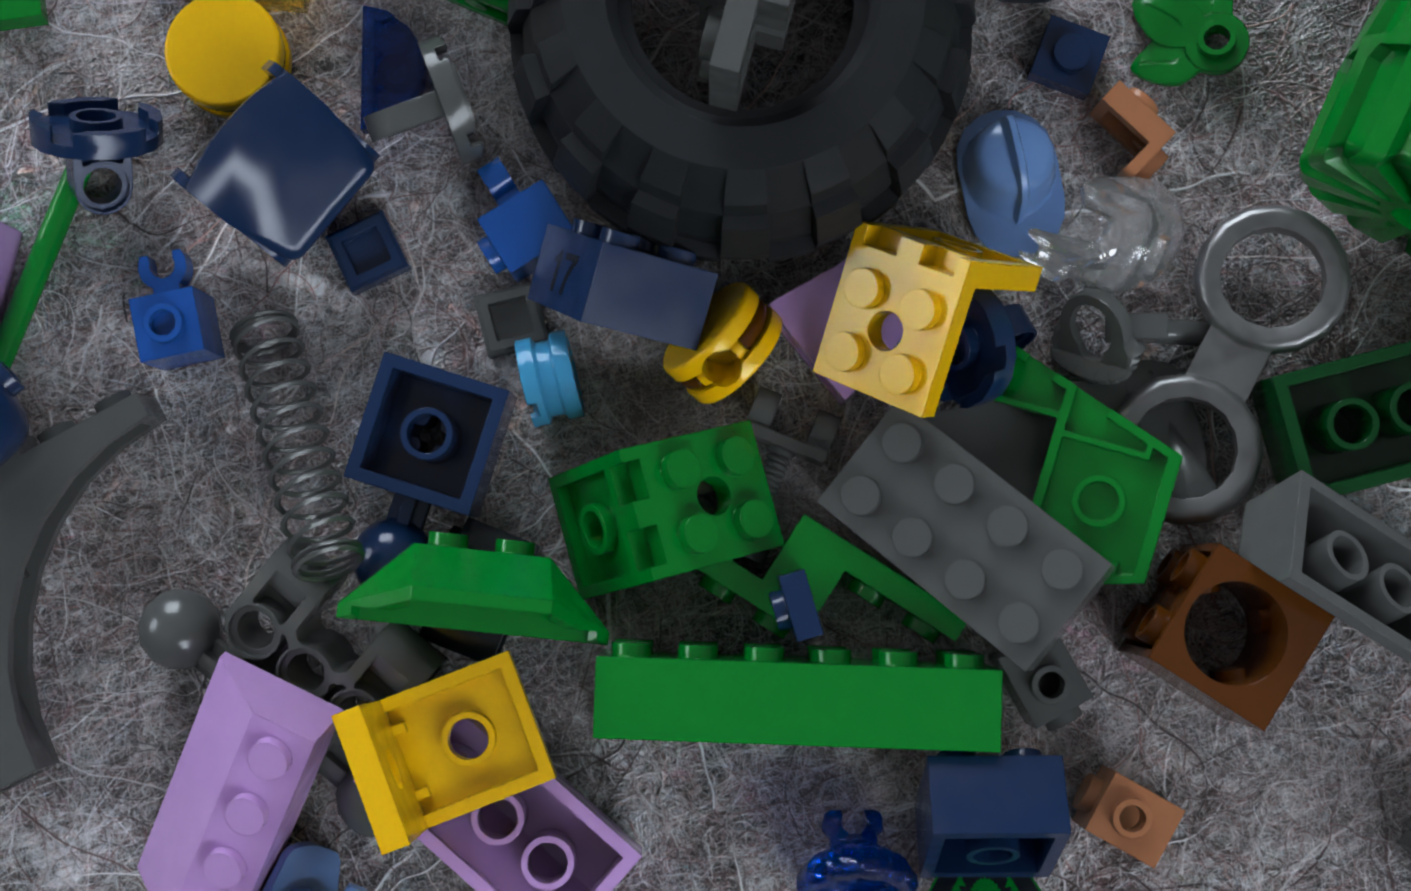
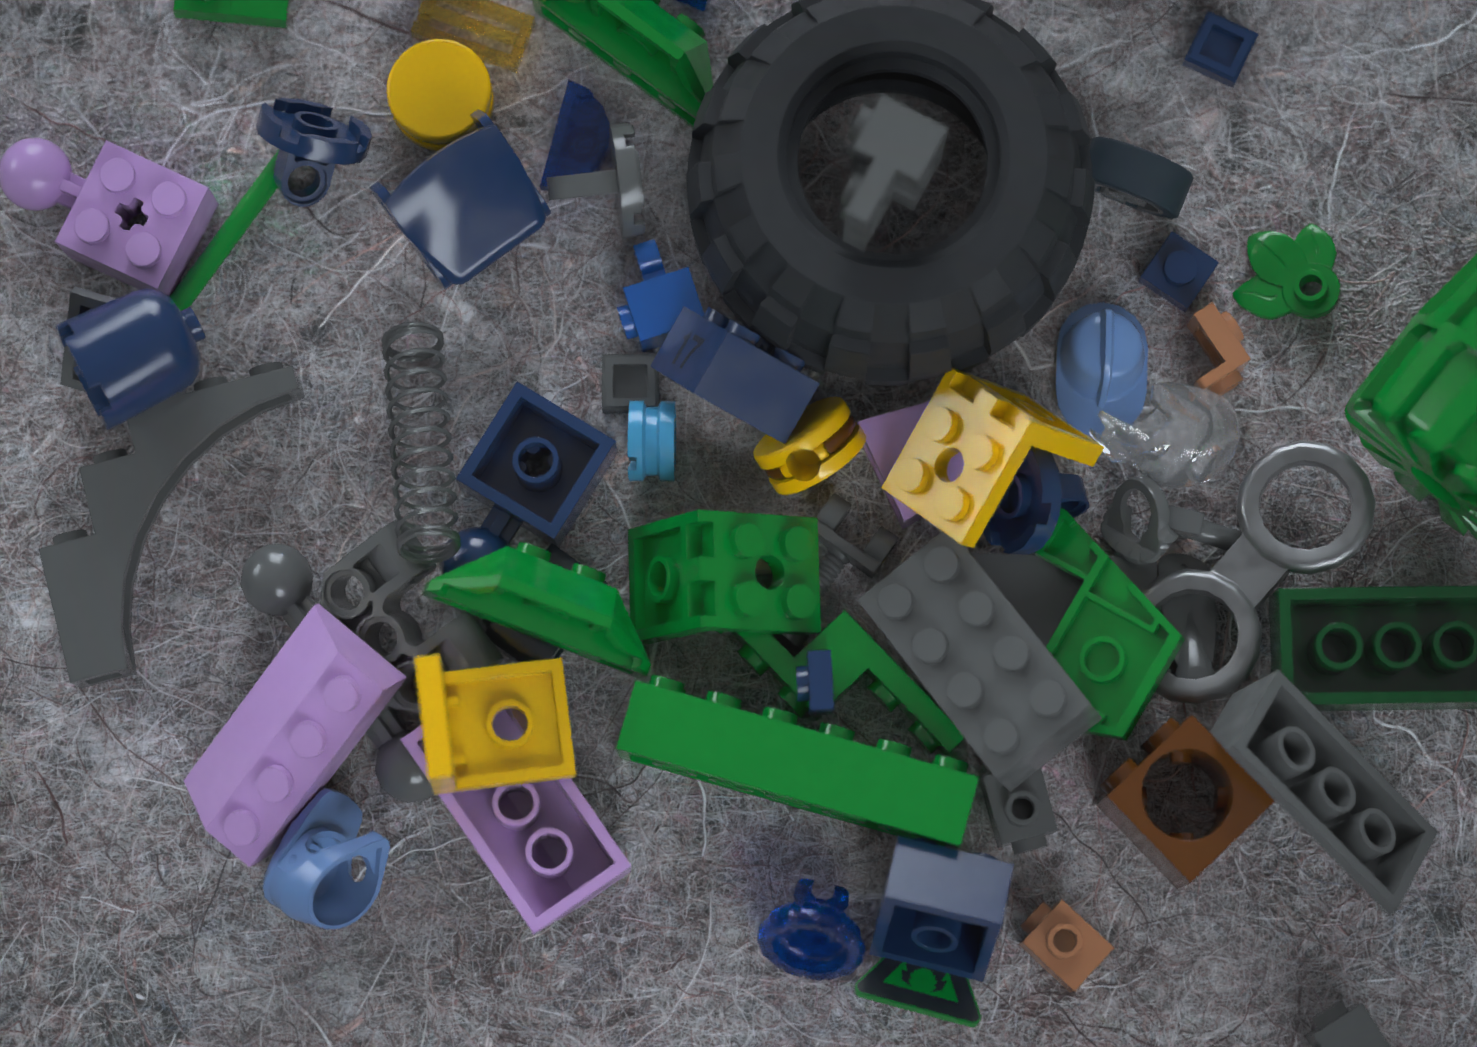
camera: 15 degrees right, 5 degrees down
blue brick [128,249,225,371] -> none
dark blue tile [325,210,412,296] -> none

